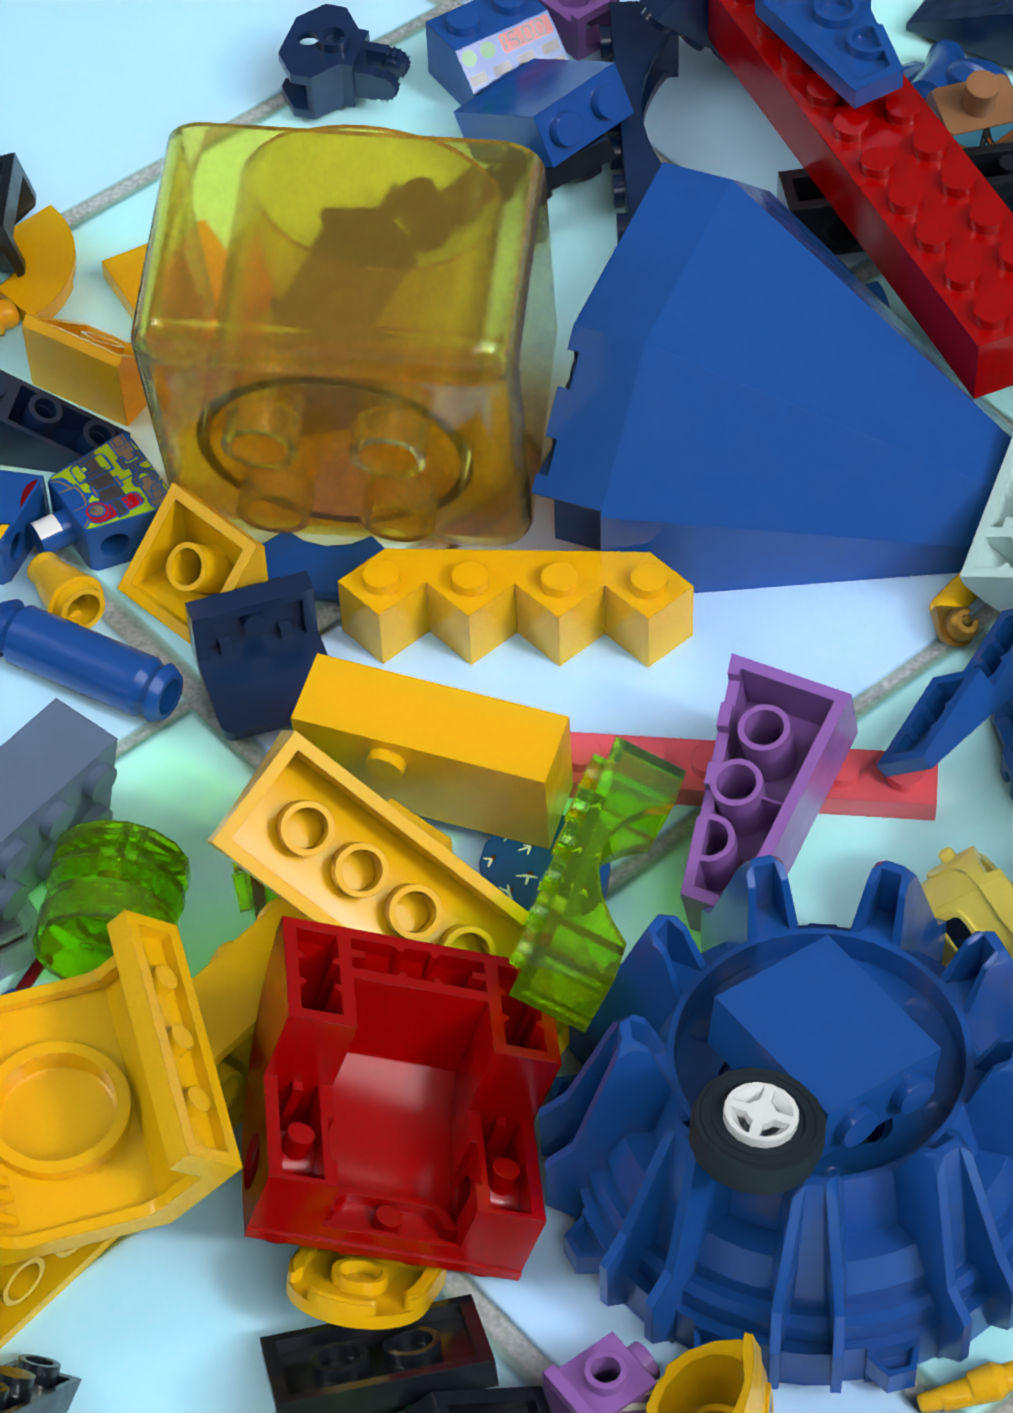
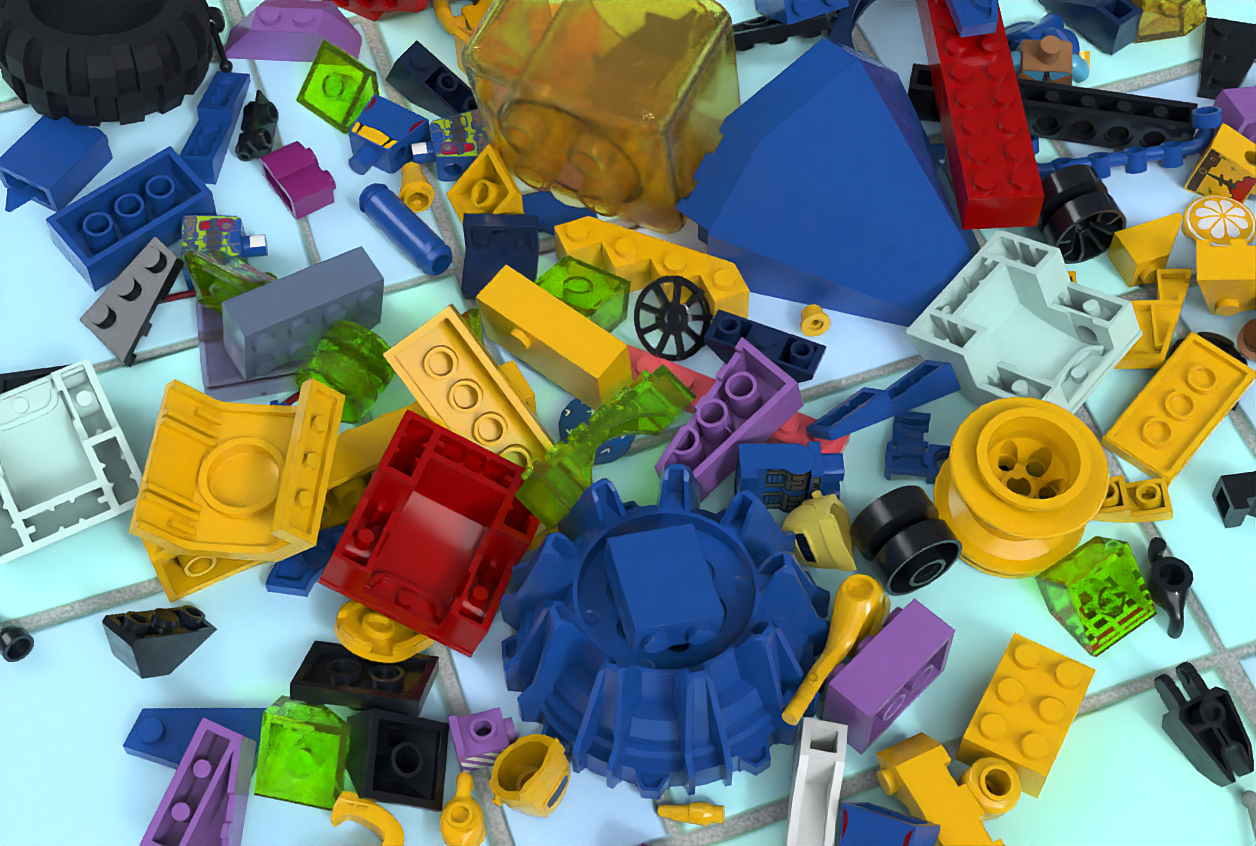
camera: 20 degrees right, 5 degrees up
black wheel [689,1067,826,1195] -> none
pearl gold arm [929,570,980,647] -> none
none -> blue tile [265,525,347,597]
none -> clear neon green slope [533,255,631,333]
none -> black wheel [634,275,713,361]
none -> dark blue slope [704,309,827,383]
none -> blue hips [733,441,845,513]
none -> yellow piece [800,304,831,337]

